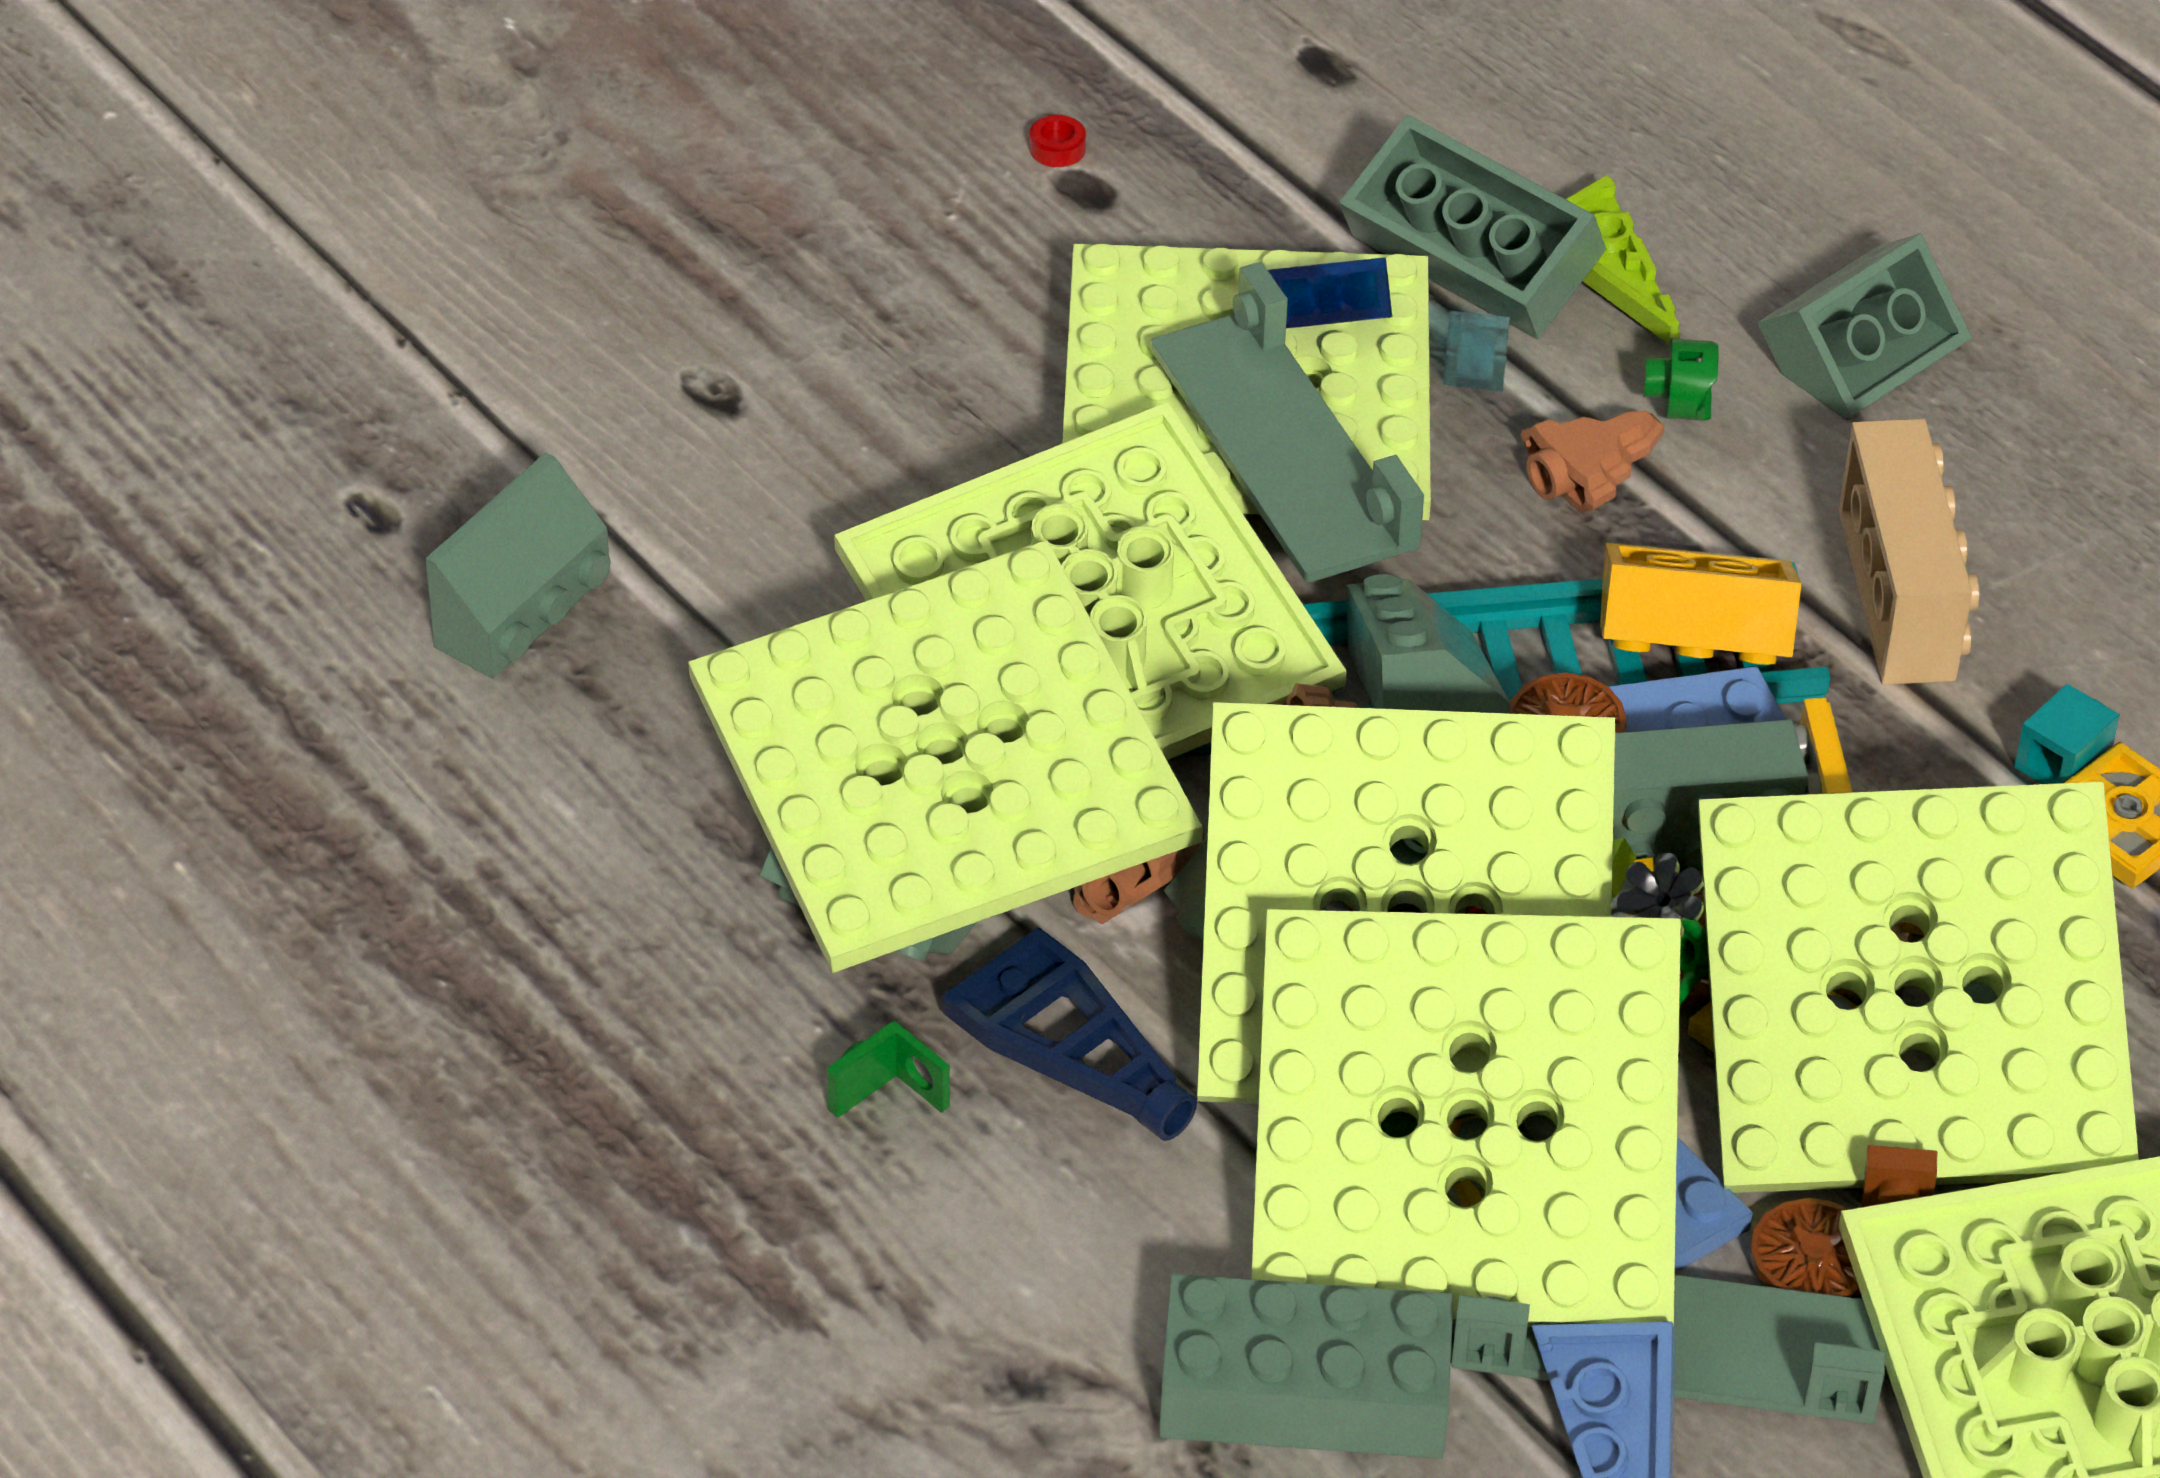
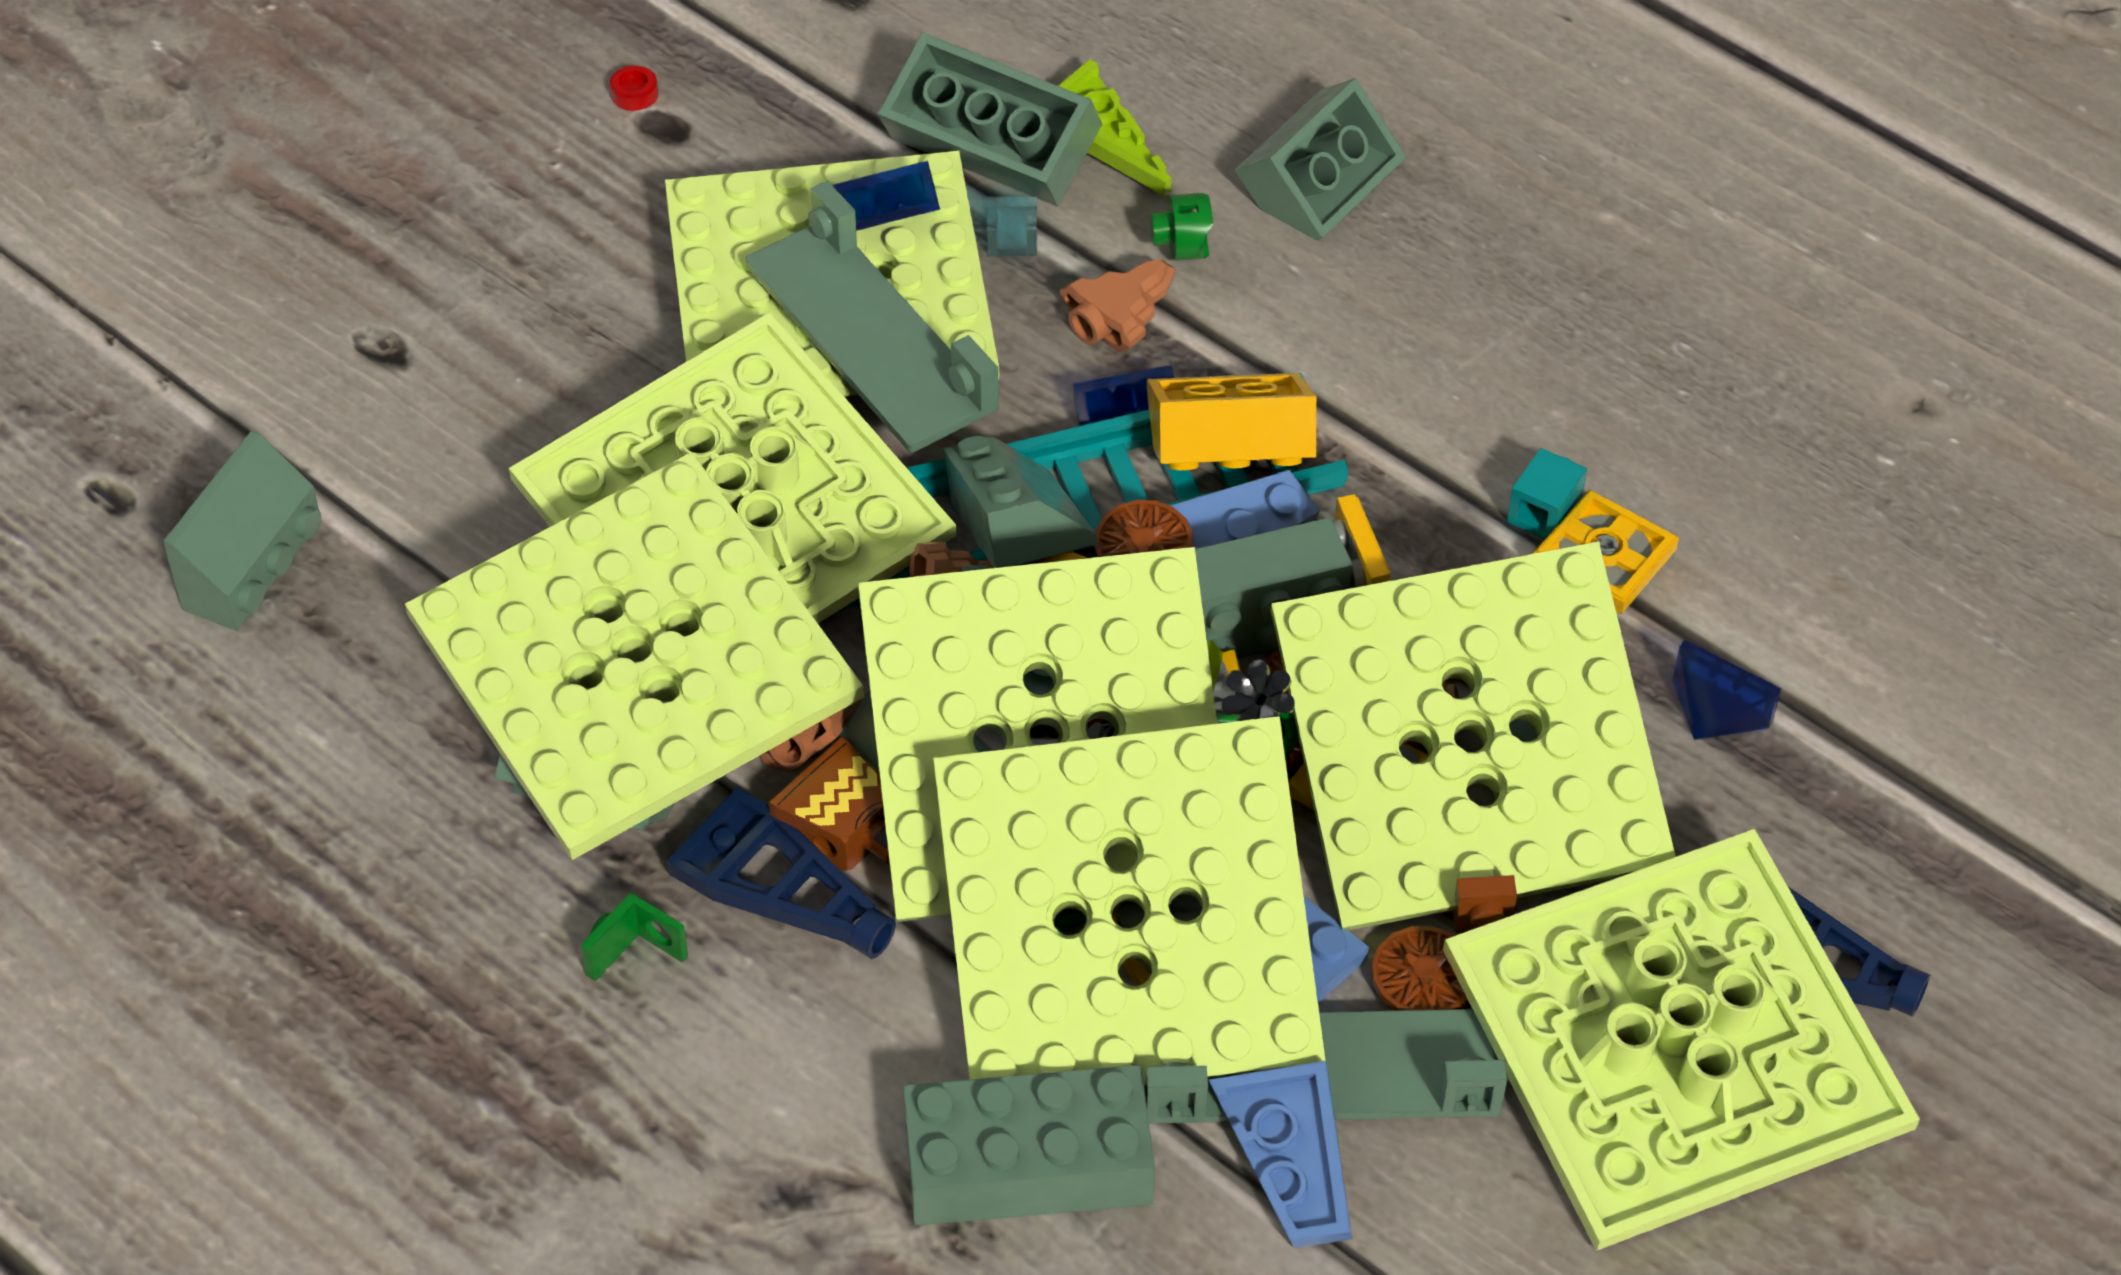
camera: 10 degrees left, 5 degrees up
tan brick [1838,419,1979,685] -> none
none -> dark orange torso [769,737,890,871]
none -> clear blue slope [1071,365,1174,426]

